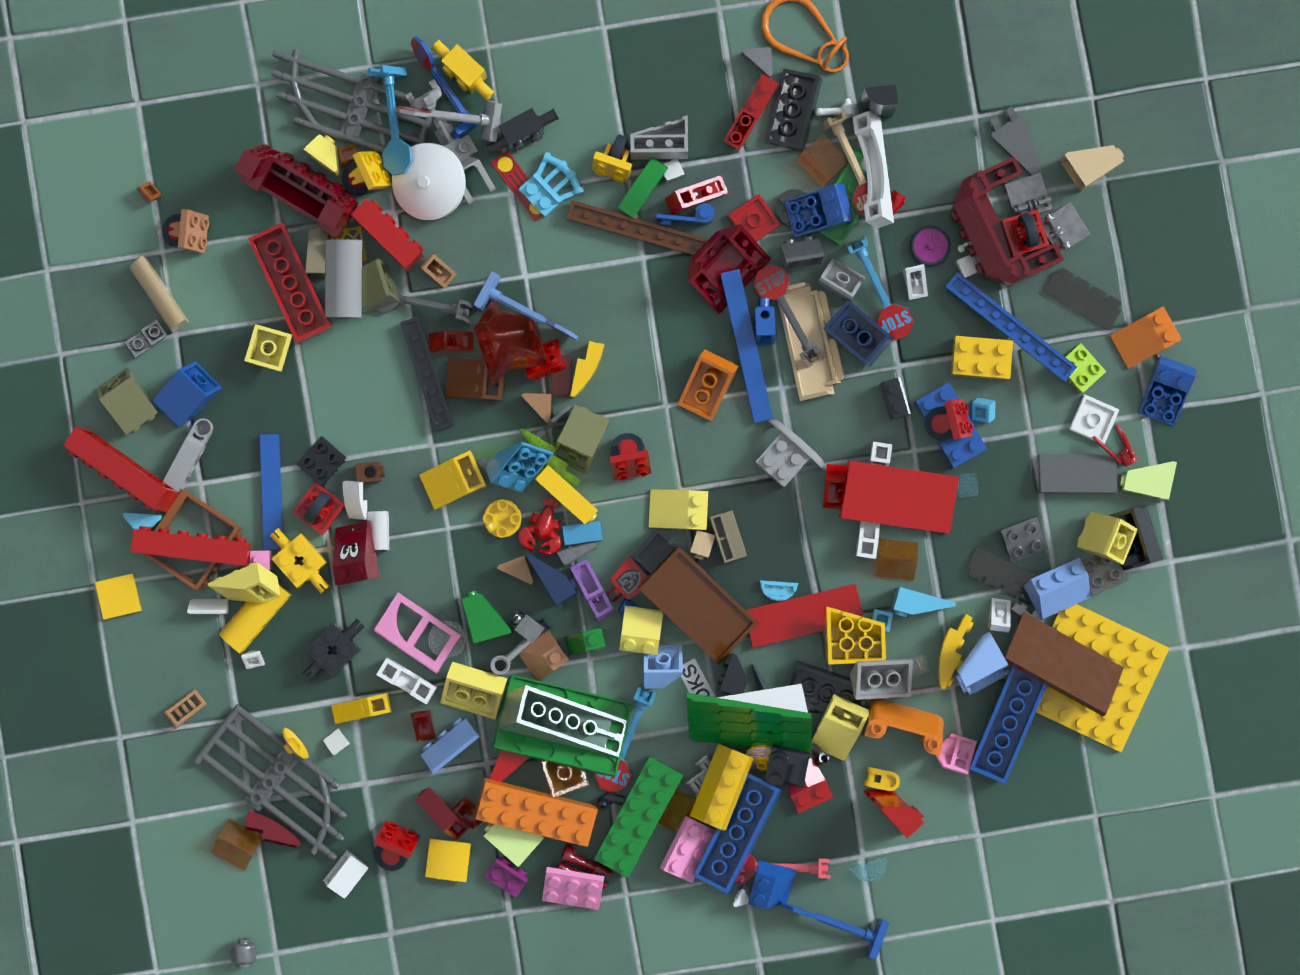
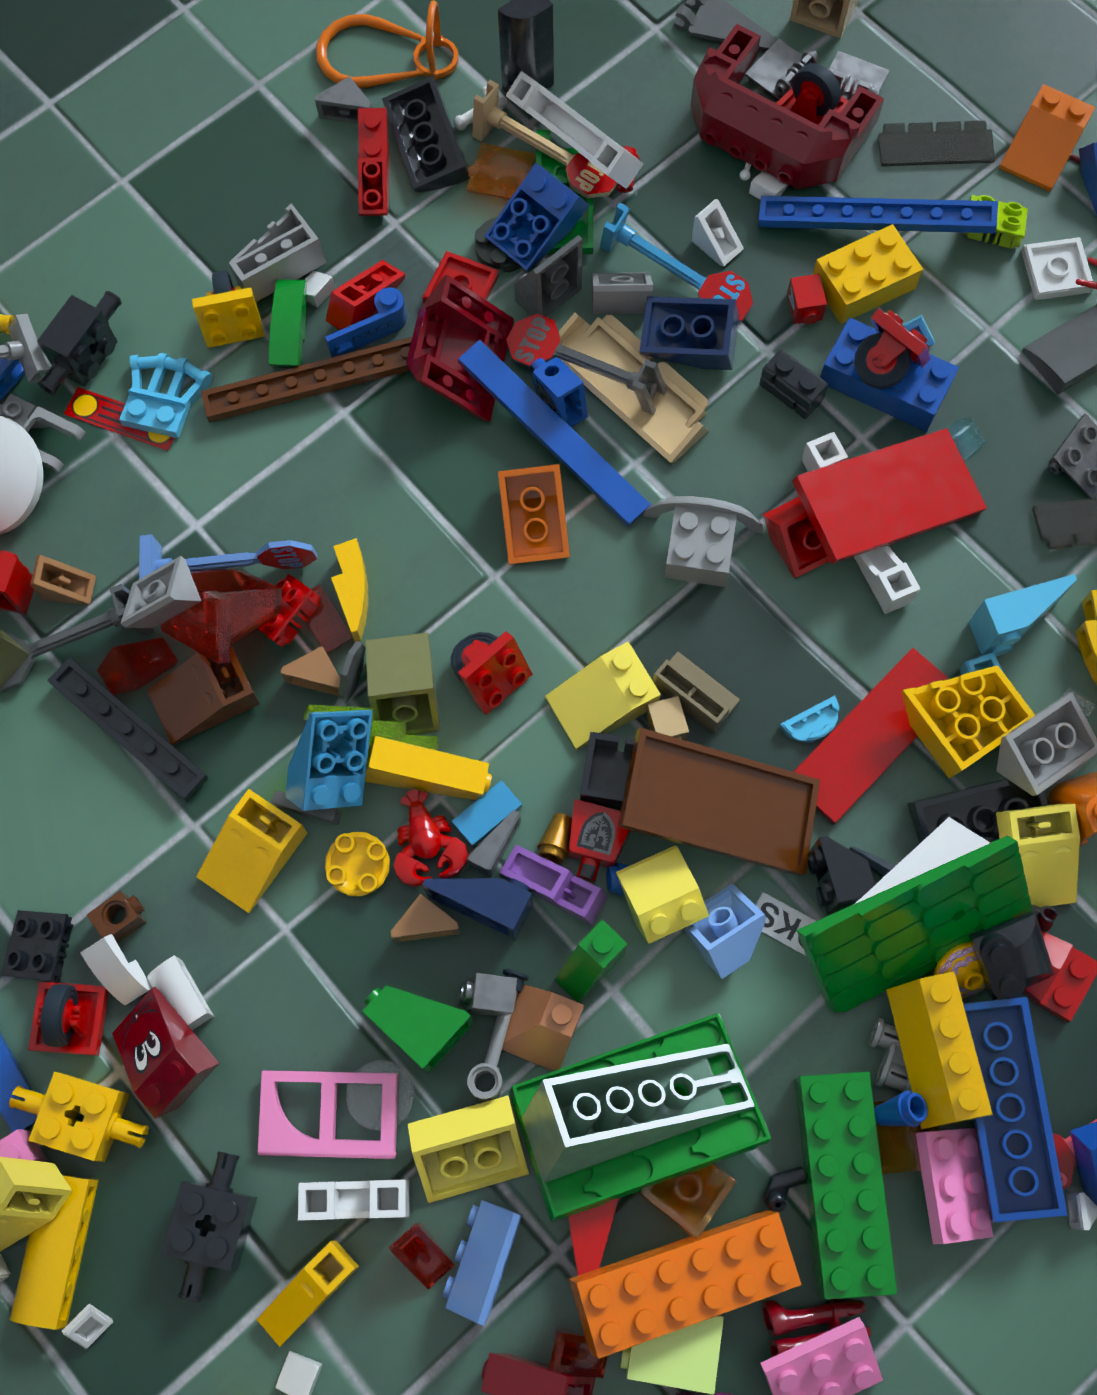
camera: 30 degrees left, 15 degrees down
dark azure piece [595,685,657,793] -> none
clear orange slope [875,538,918,581] -> none
magenta wheel [910,226,951,266] -> none
none -> light grey slope [120,556,201,628]
none -> pearl gold cone [537,813,572,864]
none -> red brick [787,274,827,324]
none -> blue cone [874,1091,928,1127]

